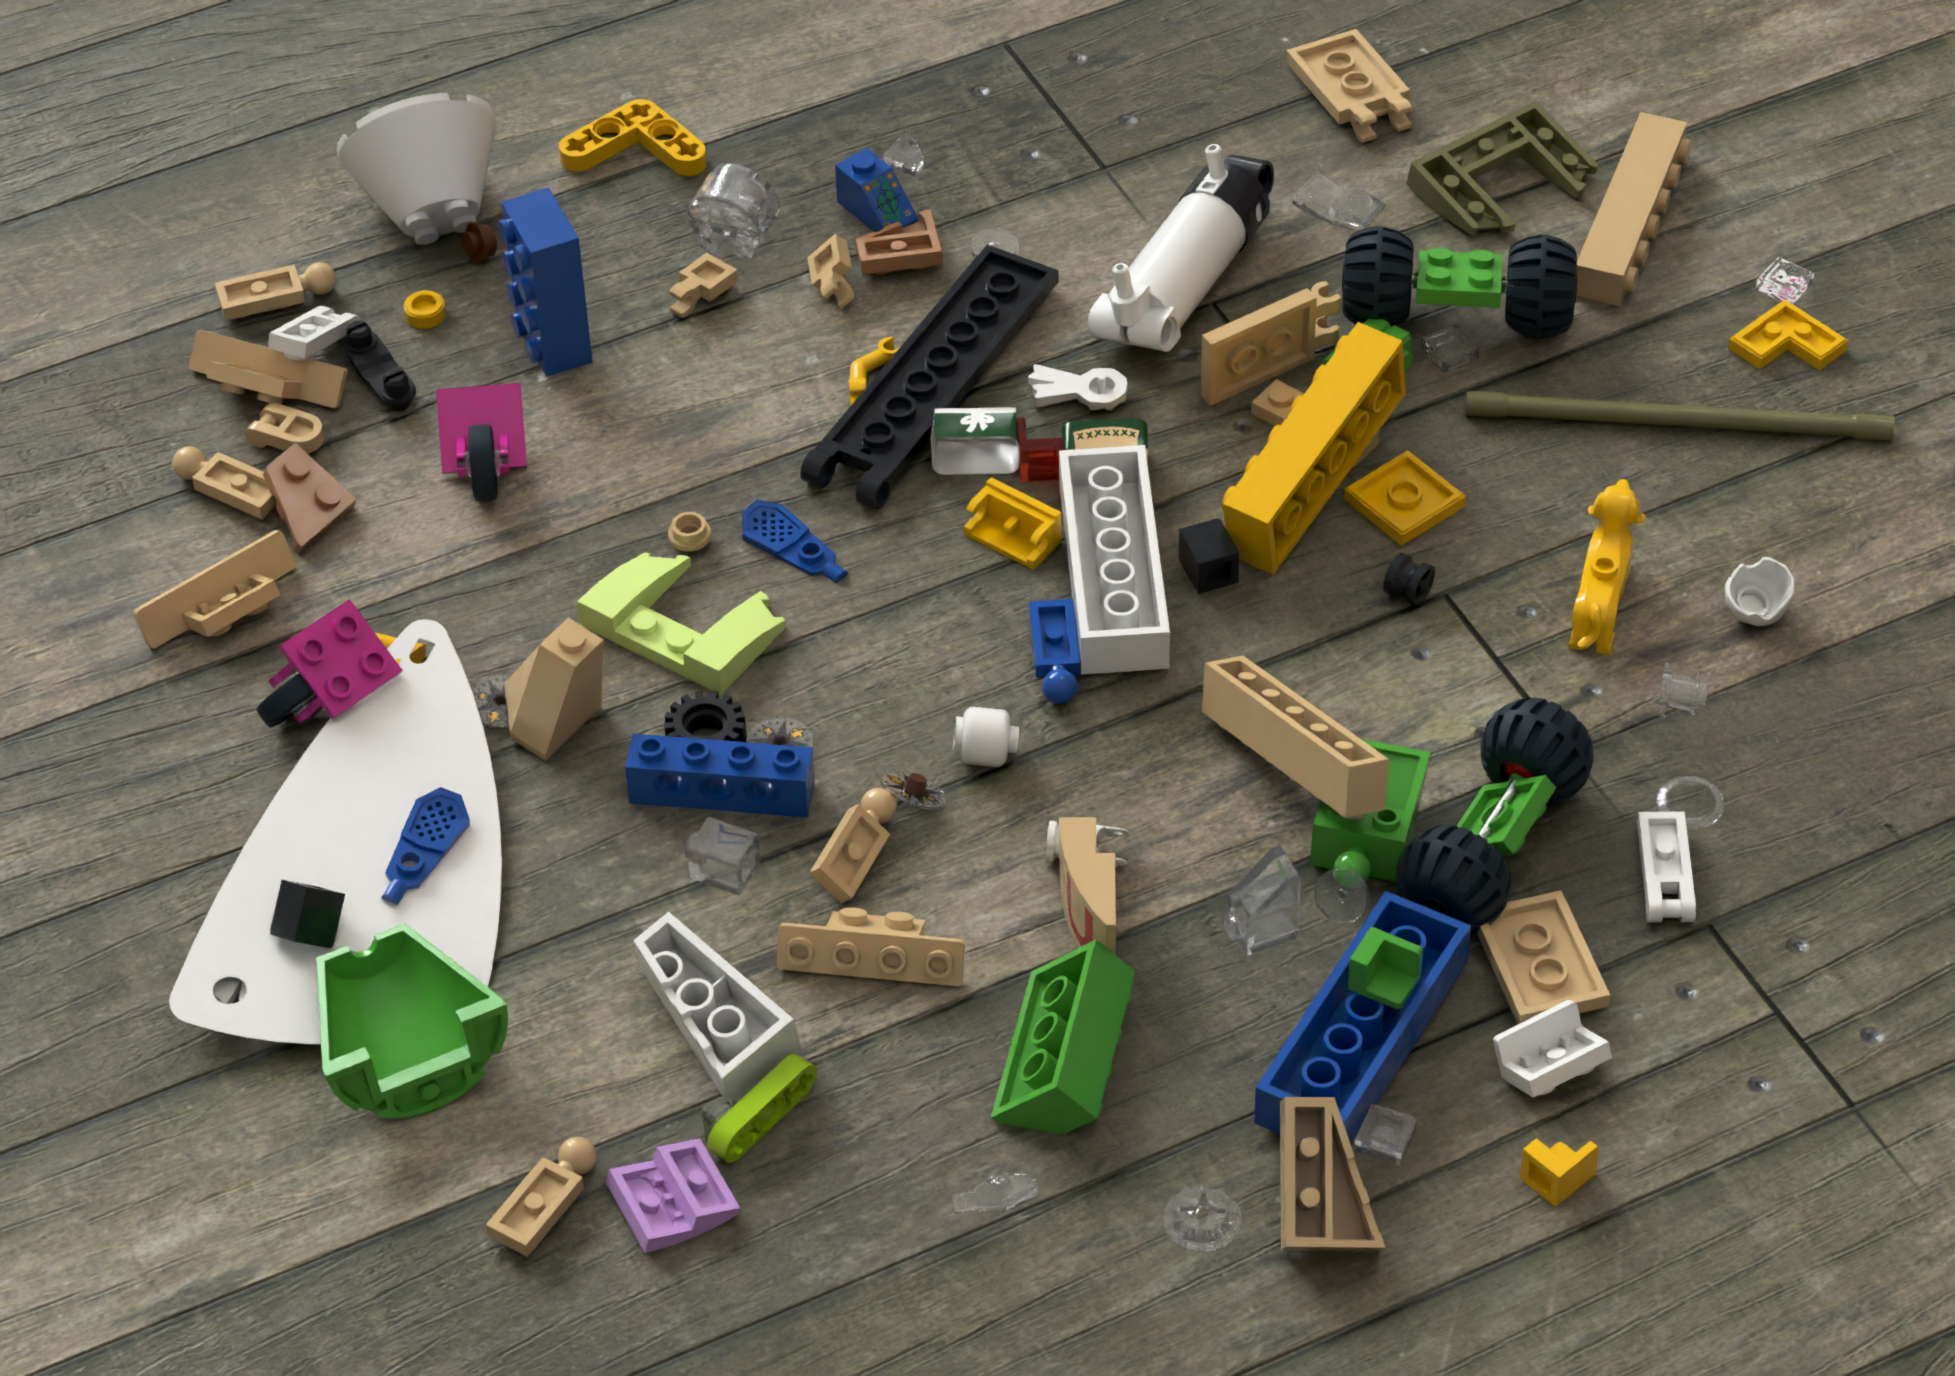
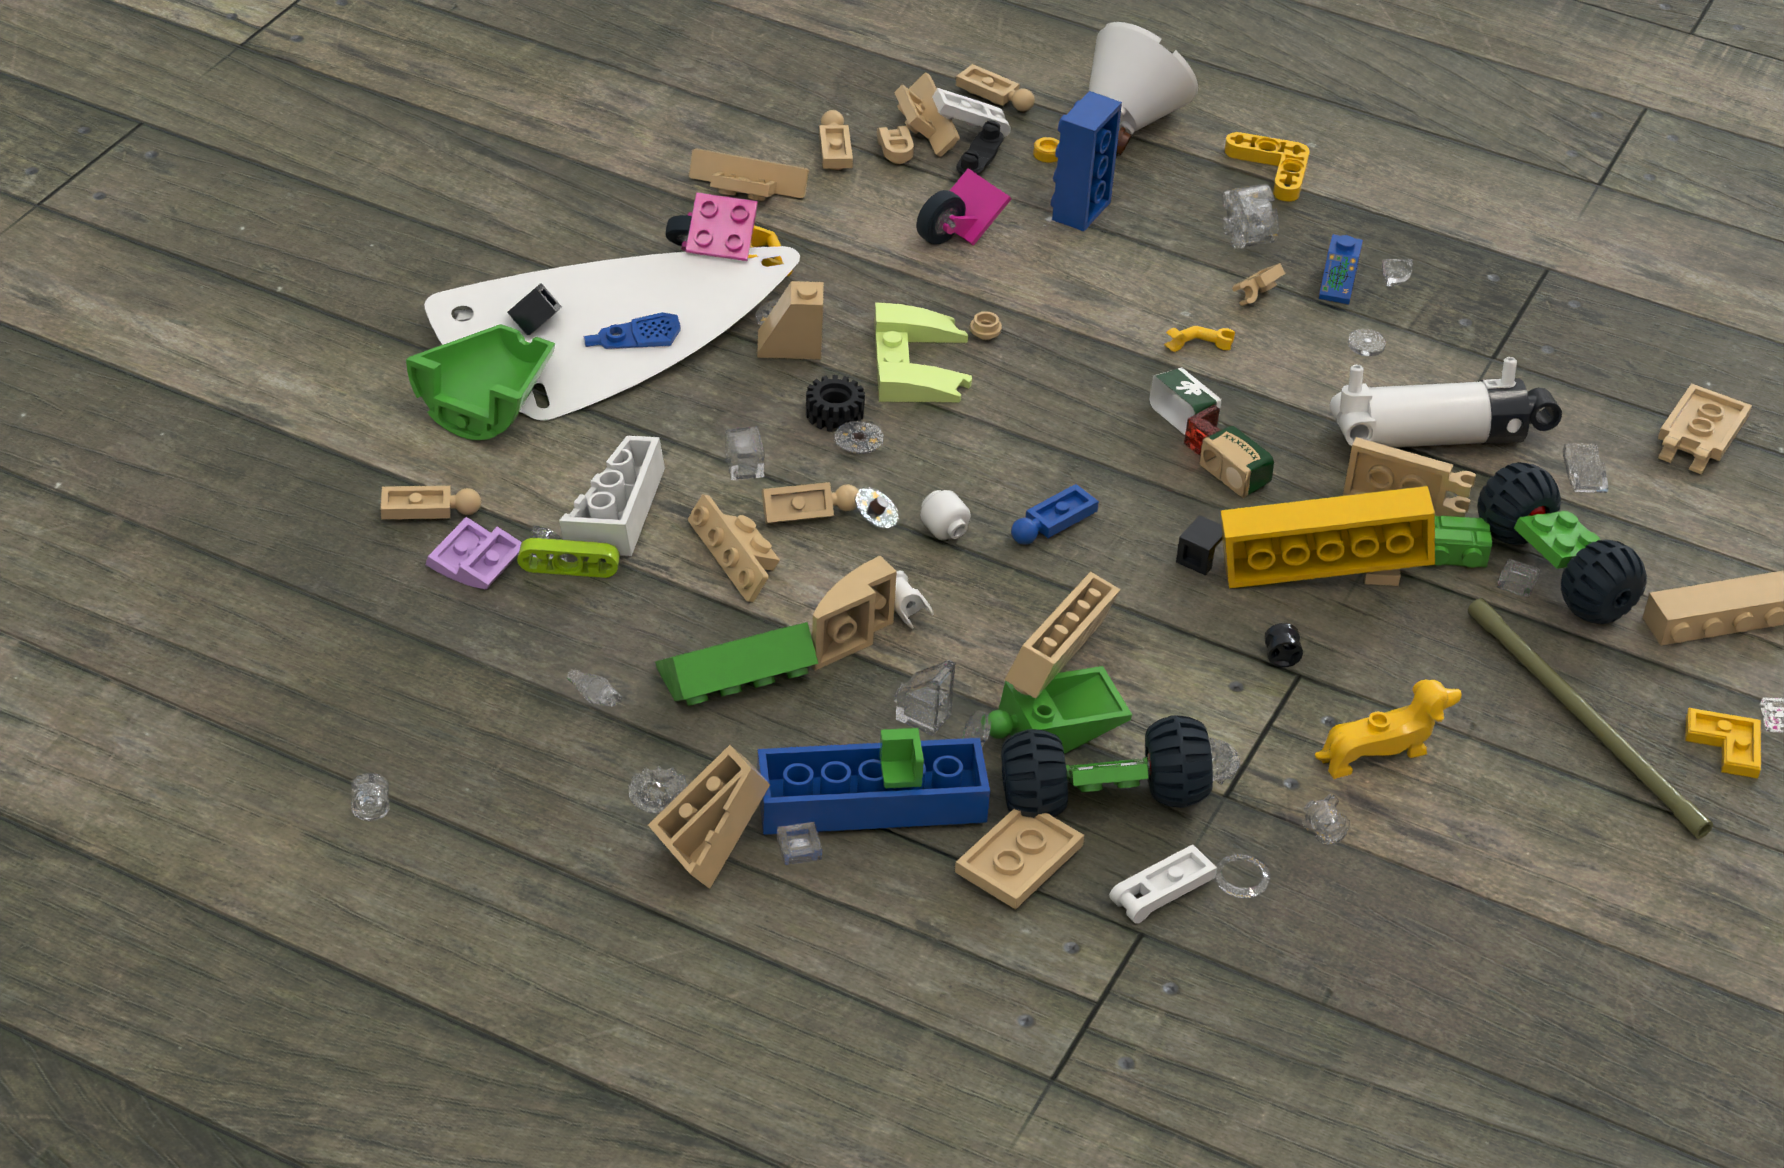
camera: 50 degrees right, 5 degrees down
medium nougat wing [263,443,357,555] -> none
blue brick [625,734,815,817] -> none
tan plate [669,253,737,318] -> none
blue piece [742,499,848,583] -> none
black hinge [800,244,1059,510] -> none
medium nougat wing [856,209,943,275] -> none
yellow hinge [964,477,1062,570] -> none
white piece [1028,365,1128,411] -> none
white brick [1059,445,1170,675] -> none
yellow tile [1344,450,1466,546] -> none
olive wedge [1406,100,1599,235] -> none
white bracket [1493,1000,1612,1098] -> none
yellow panel [1520,1138,1599,1207] -> none
white hair [1724,557,1795,626] -> none

